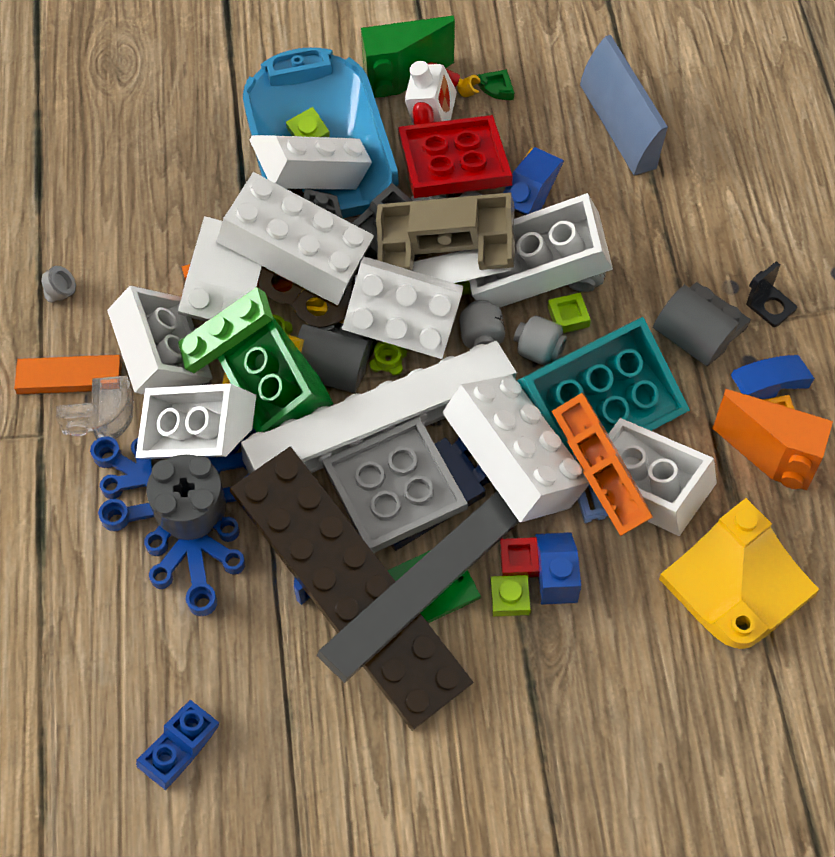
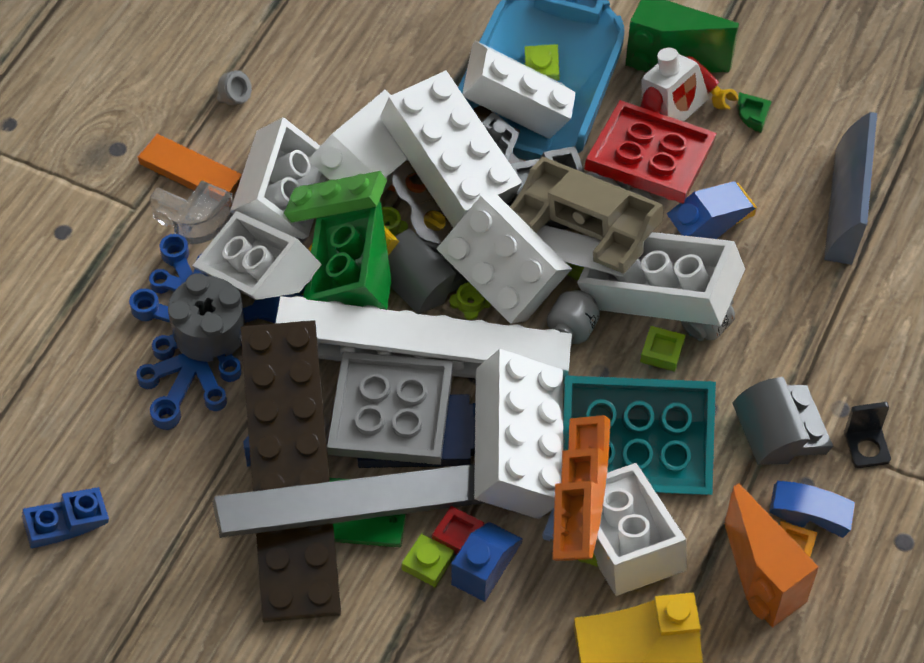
camera: 30 degrees right, 5 degrees down
light grey head [513,315,567,366] -> none

